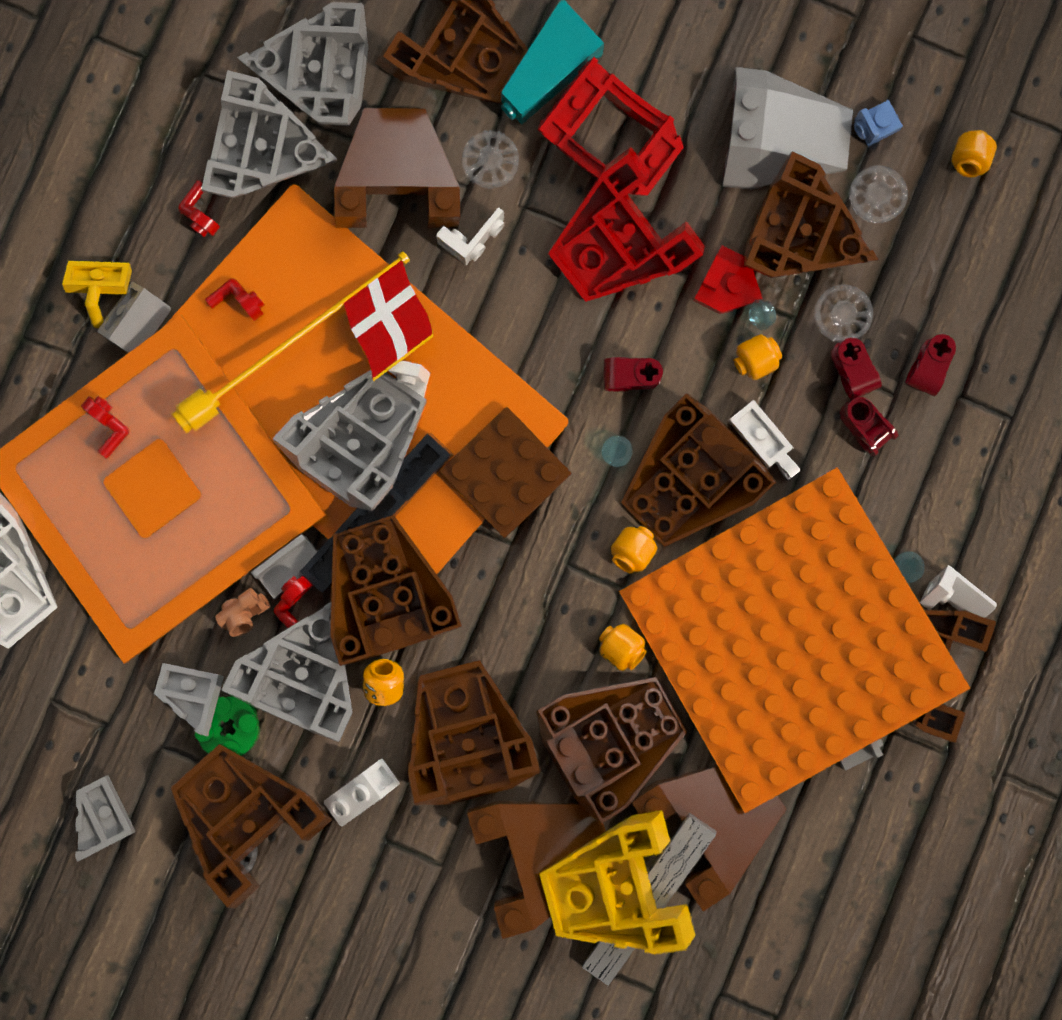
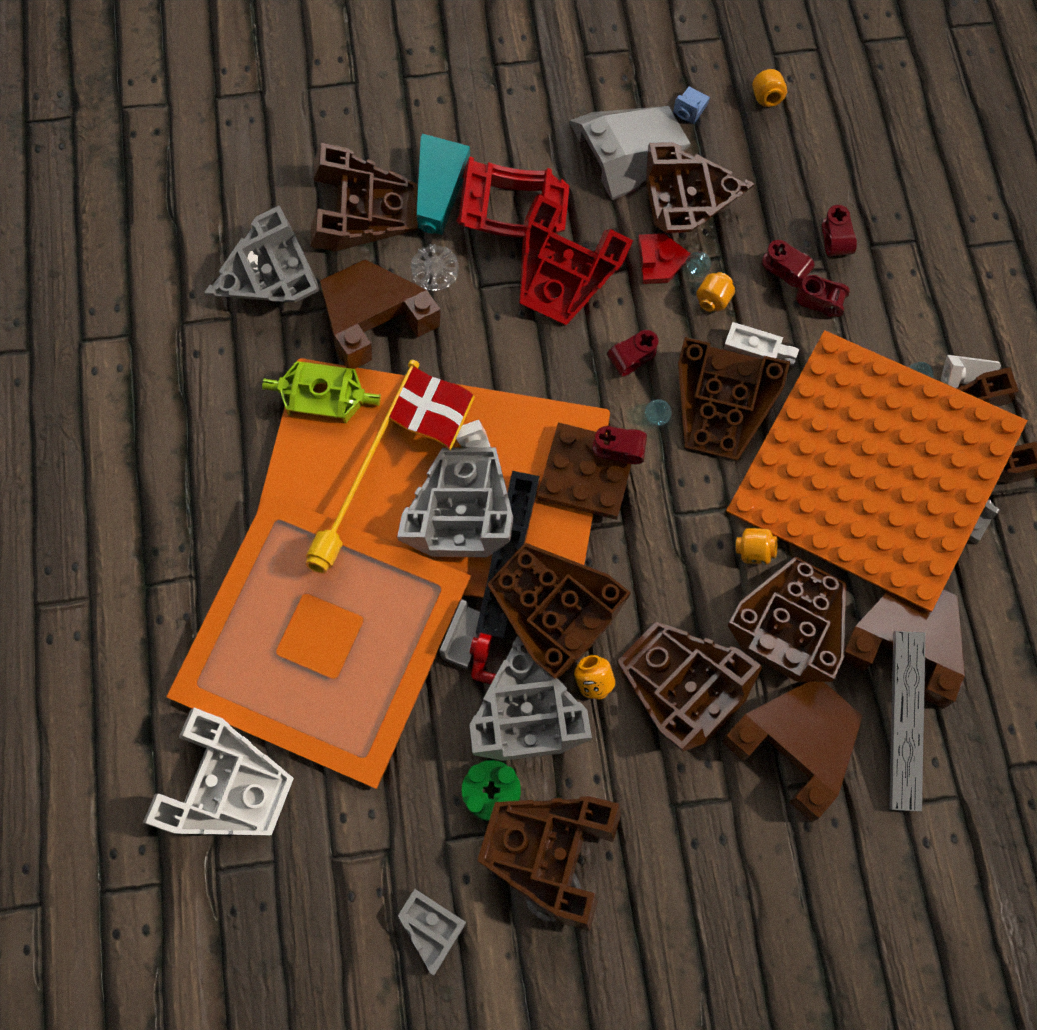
camera: 30 degrees left, 15 degrees down
yellow plate [62,261,132,328] -> none
red plate [81,395,129,459] -> none
light grey panel [97,281,171,353] -> none
light grey wing [154,663,224,736] -> none
red plate [178,180,221,238] -> none
light grey wedge [201,70,337,199] -> none
red plate [205,279,265,322] -> none
nougat plate [215,588,270,637] -> none
white bracket [324,758,400,826] -> none
white bracket [436,207,505,265] -> none
yellow wedge [540,810,695,954] -> none
light orange head [611,526,657,573] -> none
clear wheel [814,285,873,343] -> none
clear wheel [849,166,908,224] -> none
none -> lime plate [262,361,381,423]
none -> dark red piece [592,426,647,465]

